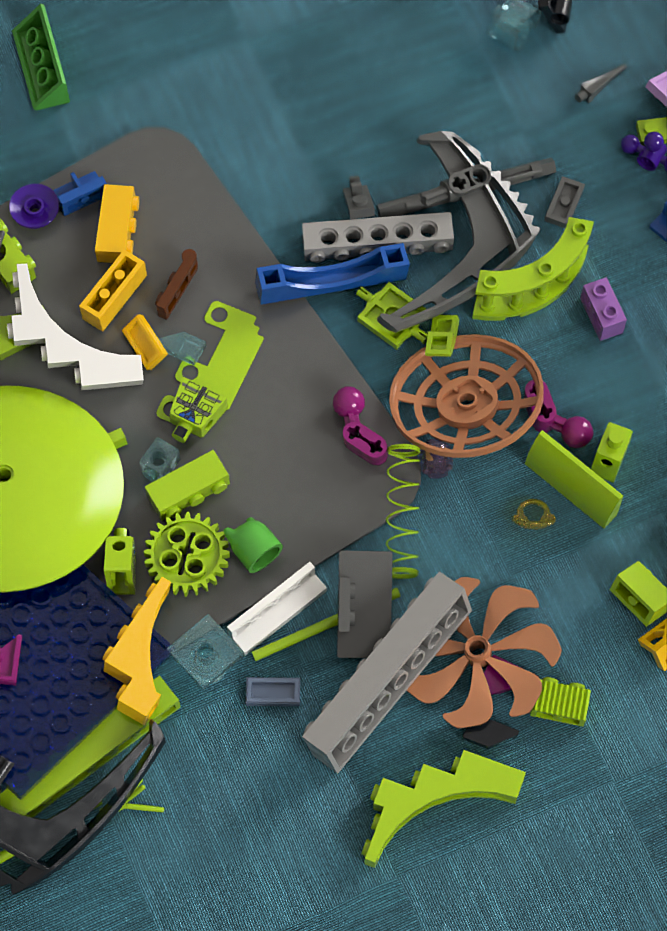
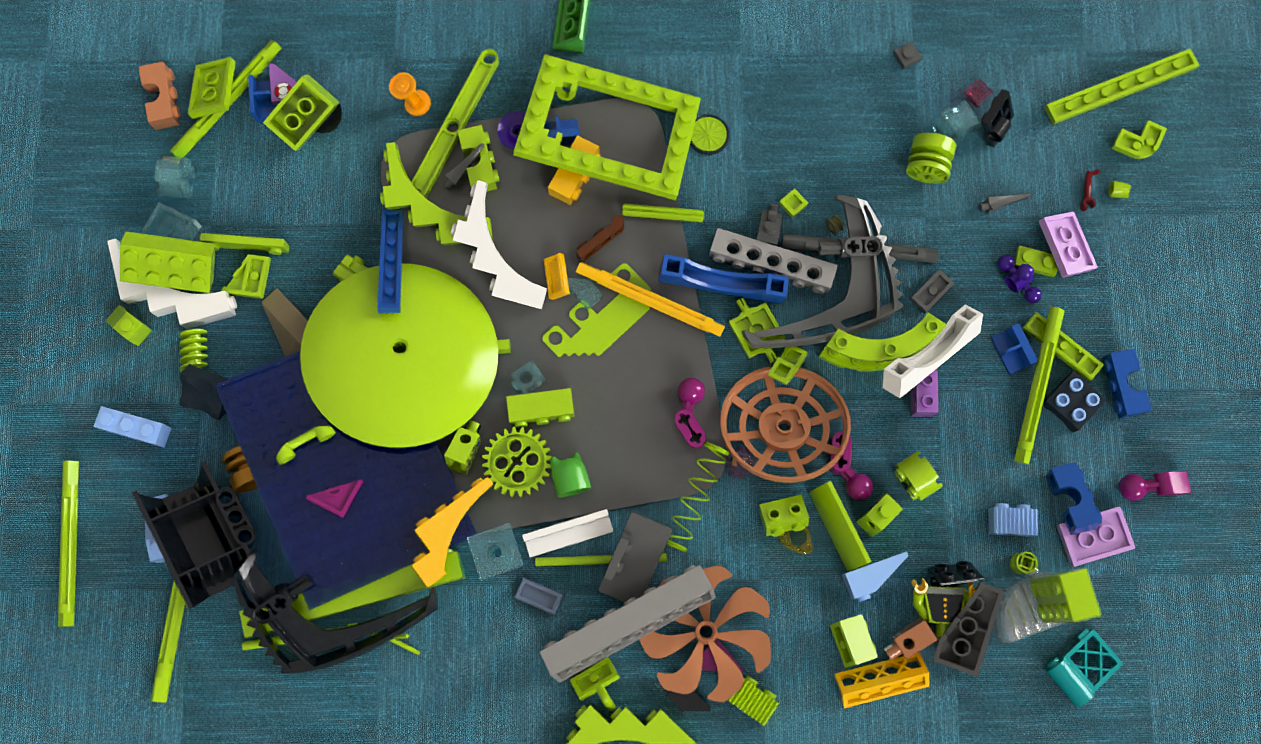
camera: 20 degrees right, 10 degrees up
yellow brick [79,249,147,332] -> none
lime torso [169,377,228,443] -> none
none -> lime plate [513,54,701,200]
none -> lime plate [570,657,620,711]
none -> yellow piece [576,262,725,337]
none -> lime axle [622,203,704,222]
none -> lime wheel [690,115,730,155]
none -> lime brick [759,494,809,537]
none -> lime plate [779,188,808,218]
none -> olive bush [825,214,845,235]
none -> light blue slope [841,552,908,602]
none -> white arch [883,304,983,398]
none -> lime brick [893,451,943,501]
none -> lime wheel [906,133,956,184]

